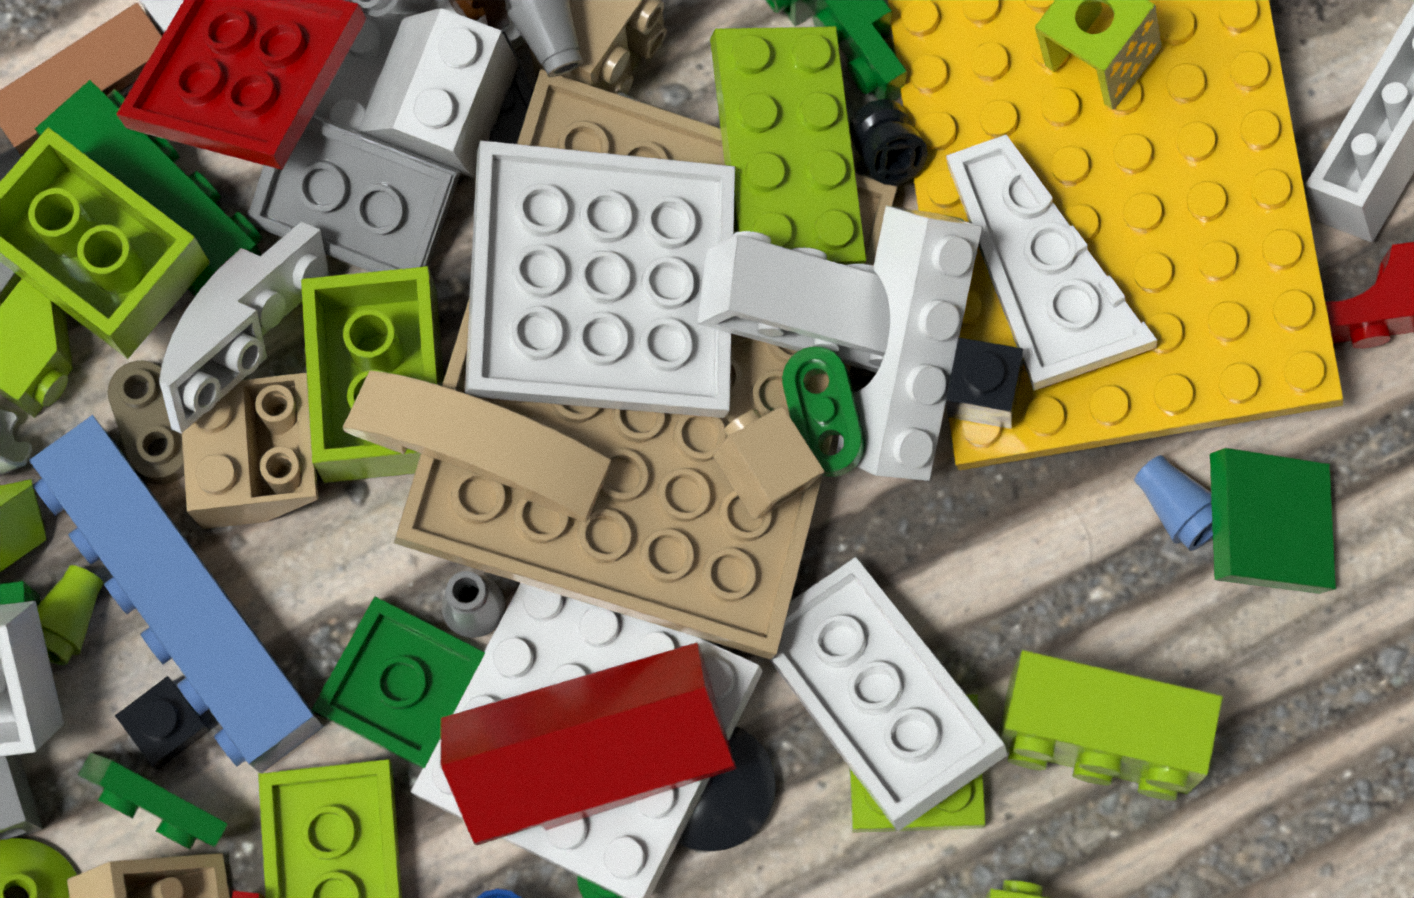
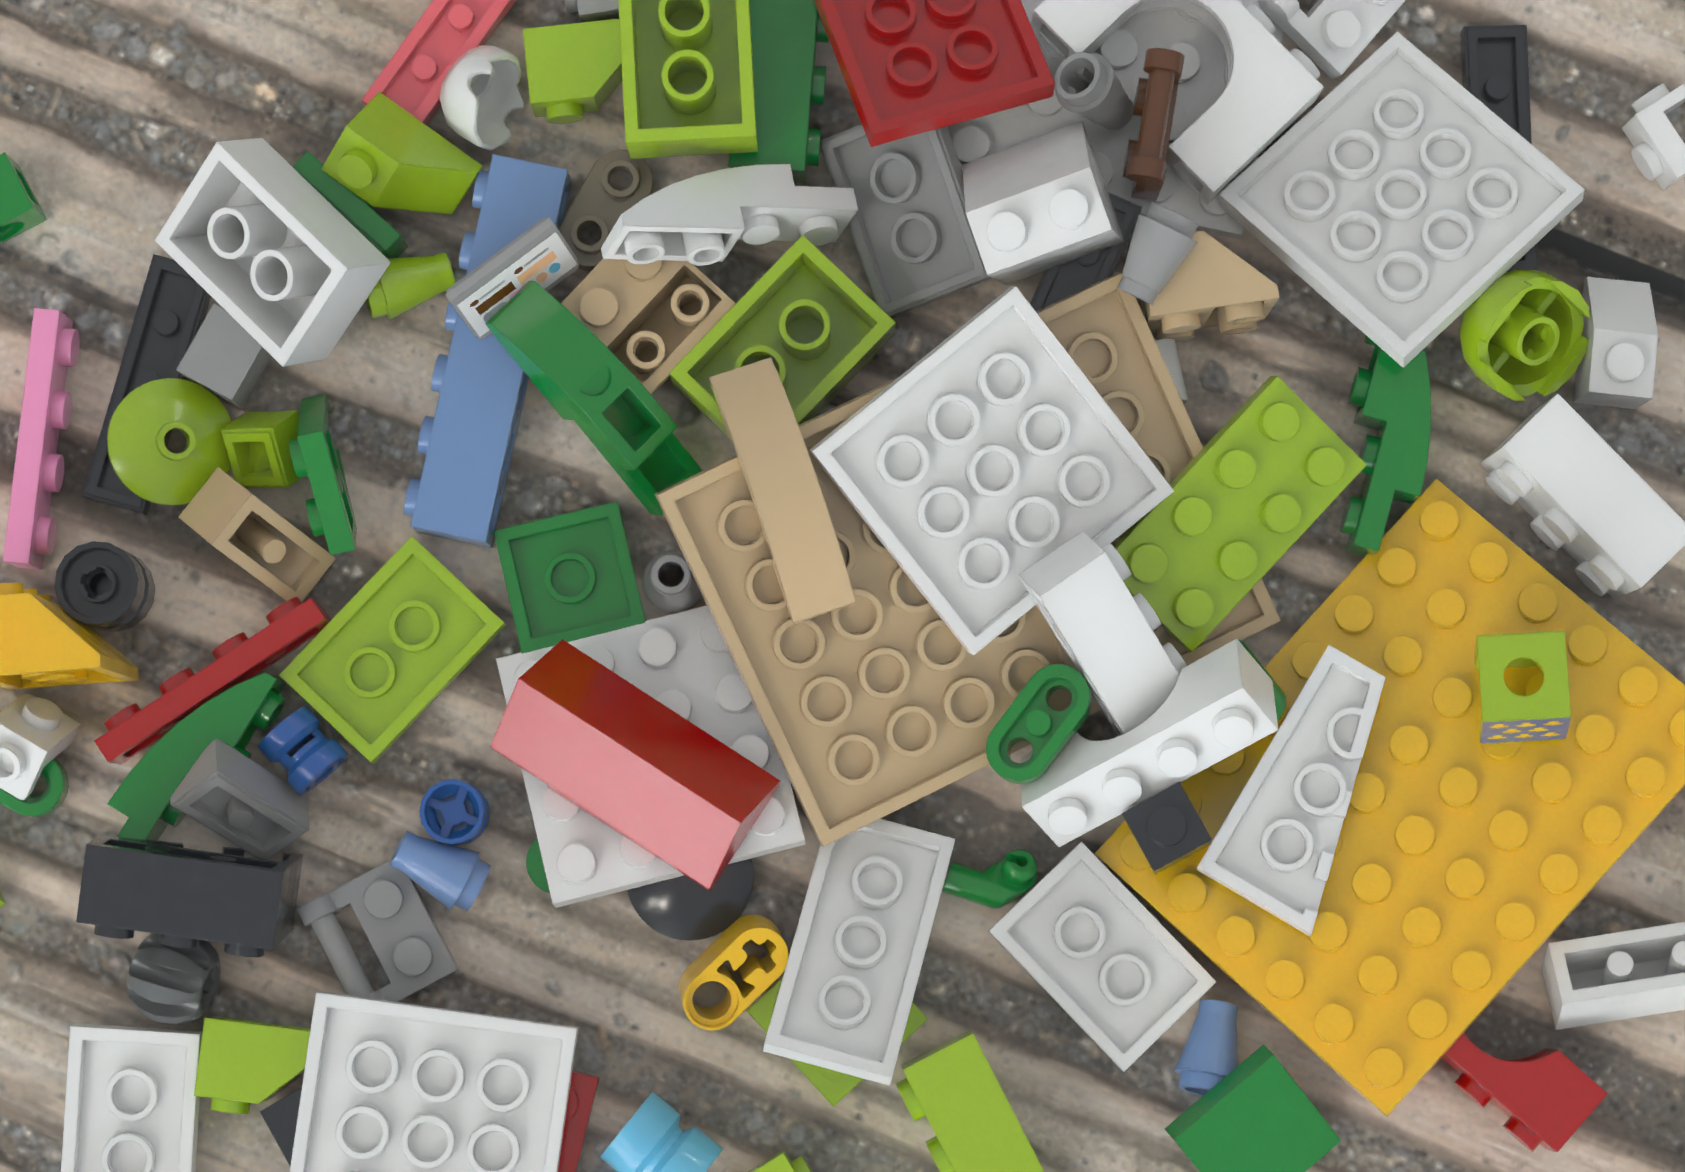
camera: 45 degrees right, 10 degrees up
black plate [115,676,210,770] -> none
tan brick [713,406,825,521] -> none
black wheel [849,99,928,185] -> none
none -> lime slope [221,410,302,488]
none -> slope [445,217,579,340]
none -> green slope [485,281,703,516]
none -> yellow beam [678,914,788,1031]
none -> green arm [942,849,1037,909]
none -> white plate [988,842,1216,1072]

